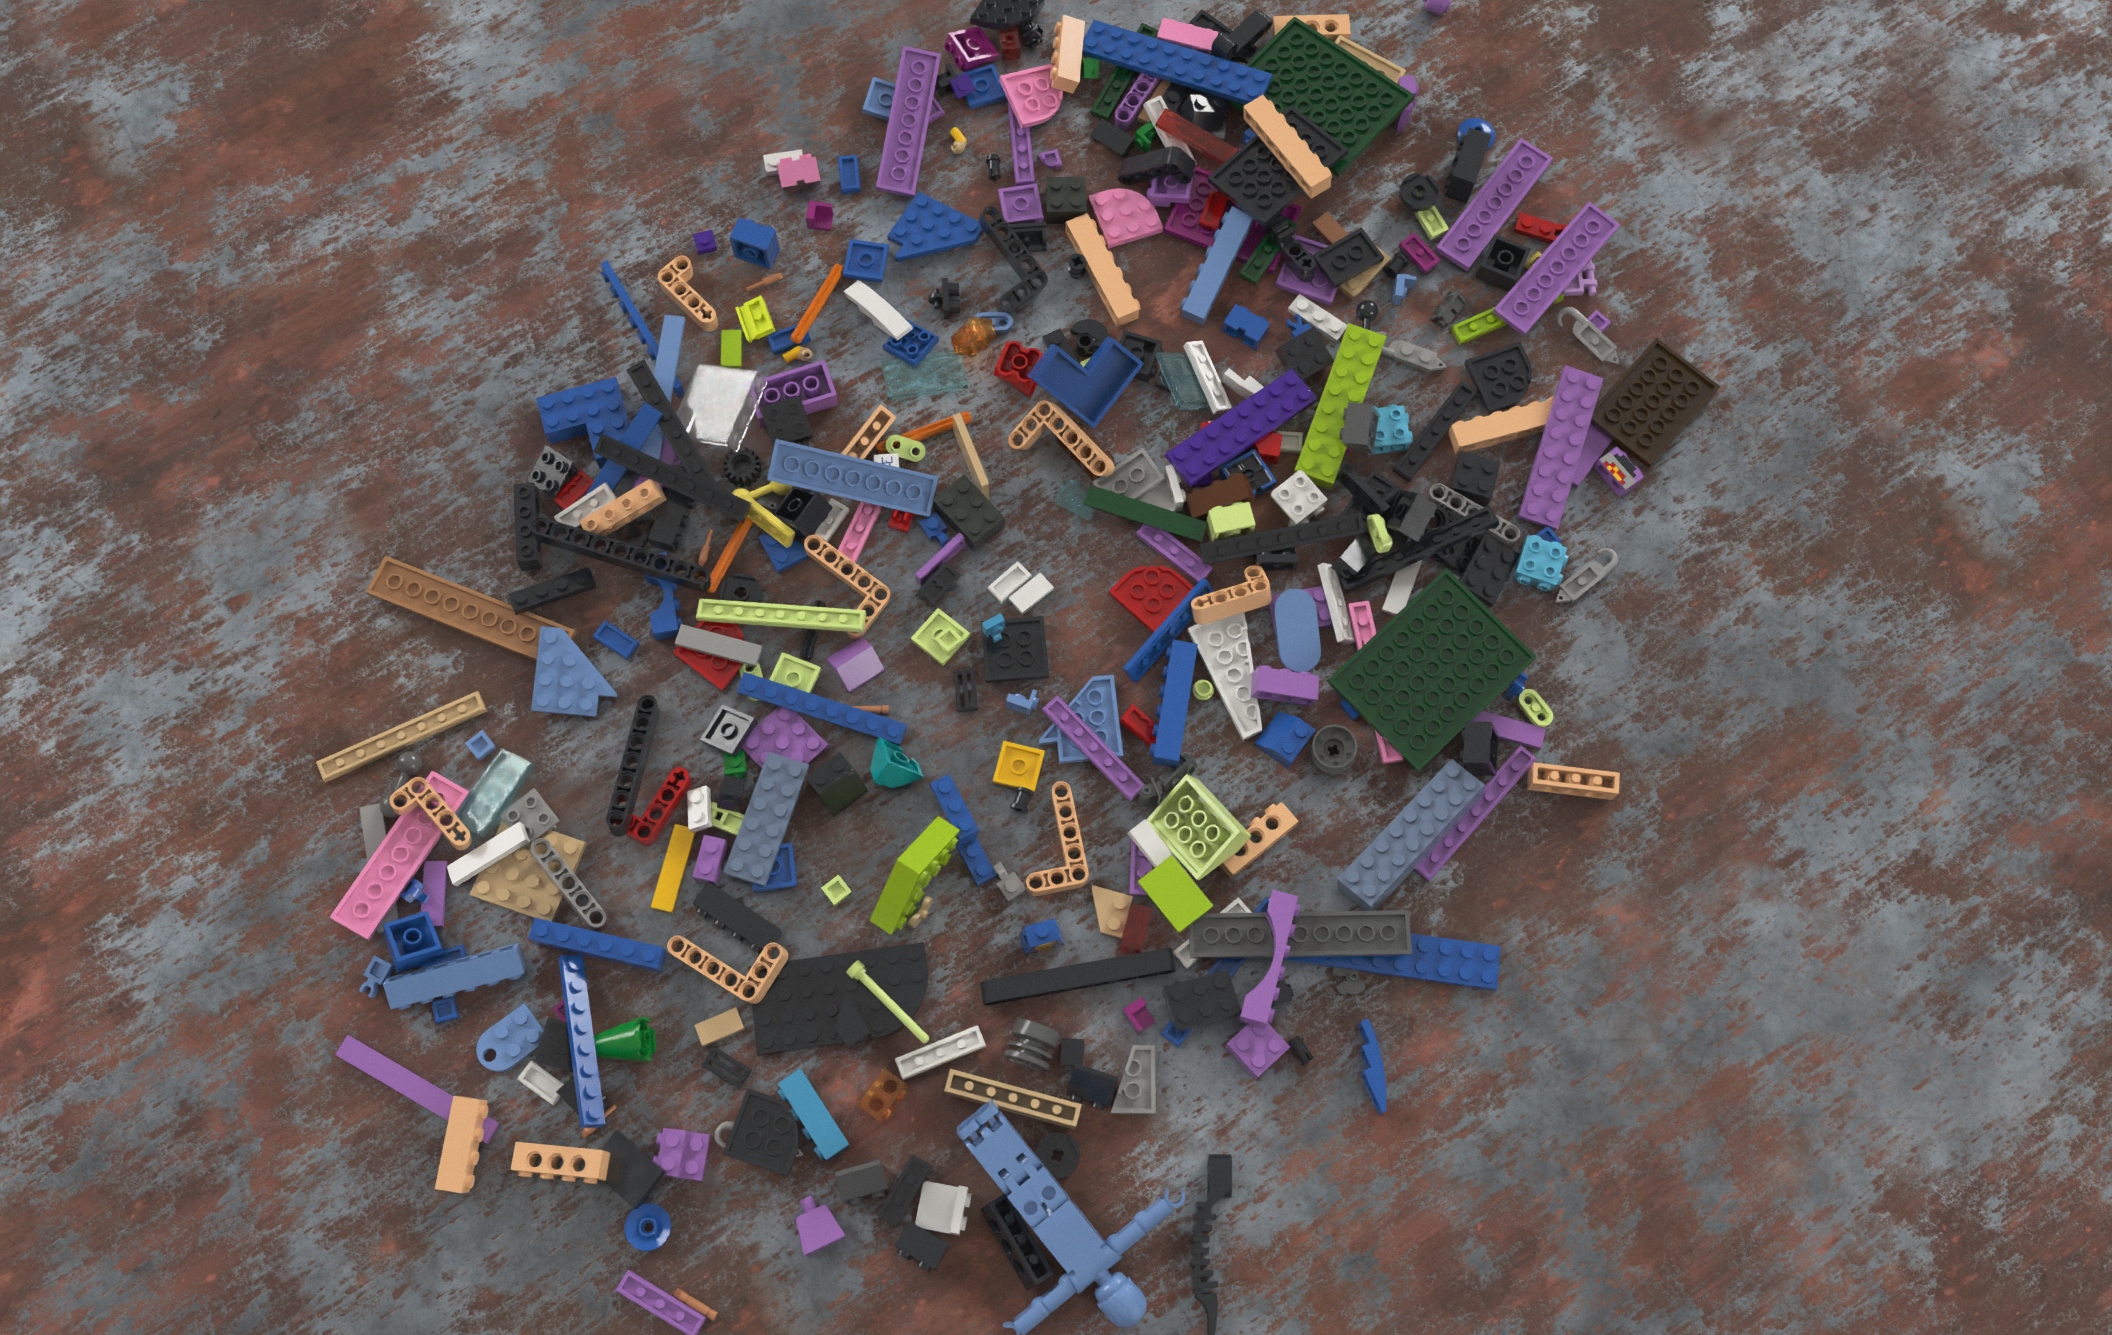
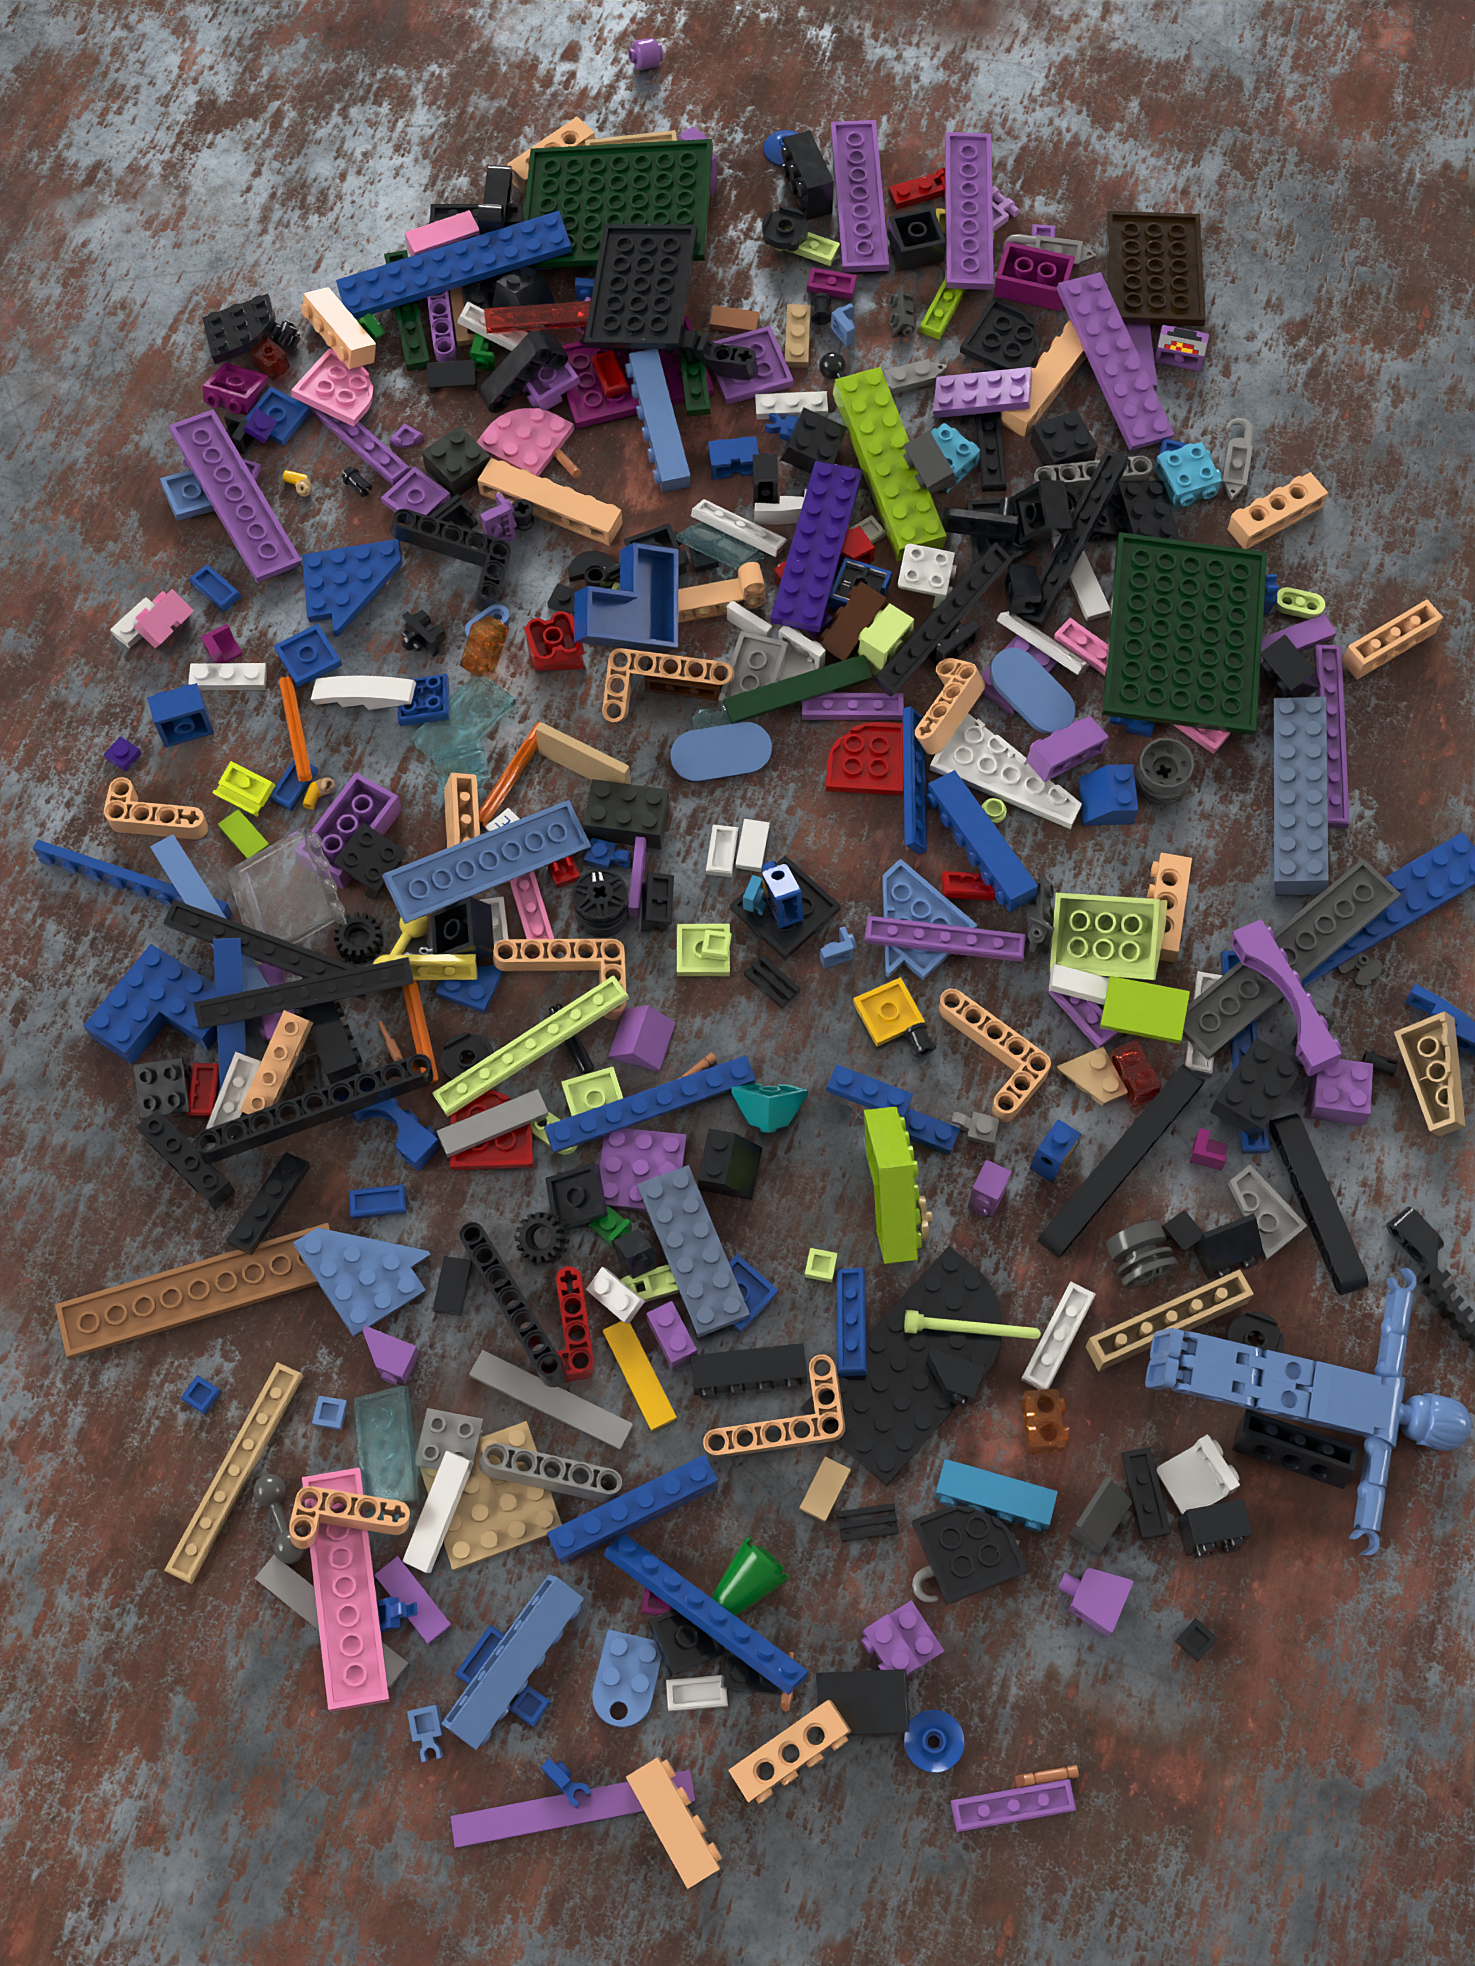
camera: 35 degrees left, 5 degrees down
blue slope [383,911,442,974] -> none
nougat piece [746,273,783,291] -> none
yellowish green plate [885,435,926,462] -> none
light nougat brick [1243,95,1332,199] -> none
black plate [1313,227,1384,289] -> none
yellowish green plate [1367,514,1393,553] -> none
none -> blue tile [180,1375,222,1415]
none -> white plate [188,663,267,690]
none -> medium lavender slope [363,1326,420,1385]
none -> clear light blue bracket [431,740,491,791]
none -> black tile [433,1256,472,1316]
none -> light grey tile [469,1350,634,1451]
none -> medium lavender bracket [480,493,517,542]
none -> black tyre [515,1212,570,1263]
none -> blue plate [541,1758,591,1809]
none -> nougat wheel [554,447,581,478]
none -> black wheel [573,869,629,938]
none -> medium blue tile [670,722,772,782]
none -> light nougat beam [678,562,766,623]
none -> white tile [727,601,772,638]
none -> black brick [753,453,778,508]
none -> blue torso [762,861,804,929]
none -> blue tile [837,1267,867,1377]
none -> medium lavender plate [933,367,1032,418]
none -> medium lavender brick [968,1160,1012,1217]
none -> magenta brick [993,242,1075,311]
none -> black plate [1175,1618,1218,1663]
none -> light nougat brick [1227,472,1328,549]
none -> black beam [1269,1113,1369,1296]
none -> tan wedge [1394,1011,1465,1136]

